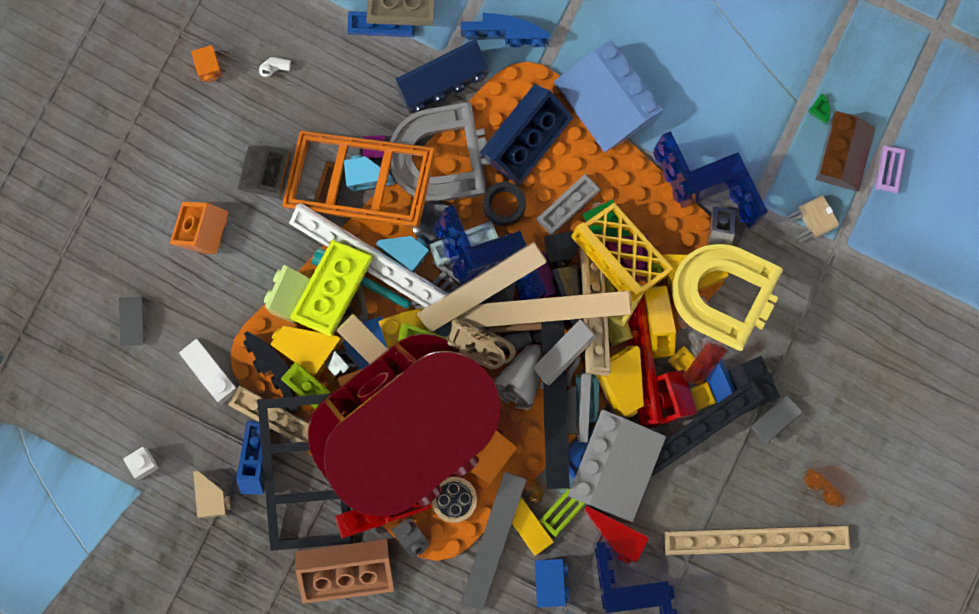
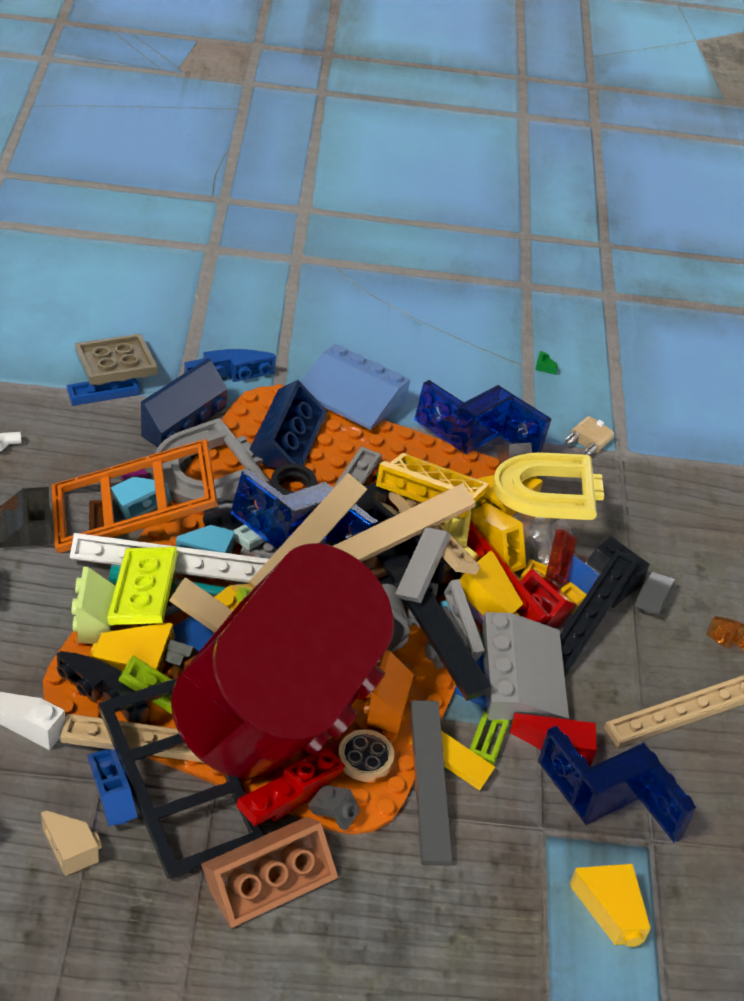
camera: 30 degrees left, 35 degrees down
clear orange arm [520,476,544,503] -> none
blue brick [534,559,569,608] -> none
reddish brown slope [815,111,875,192] -> none
lavender tile [875,145,906,194] -> none

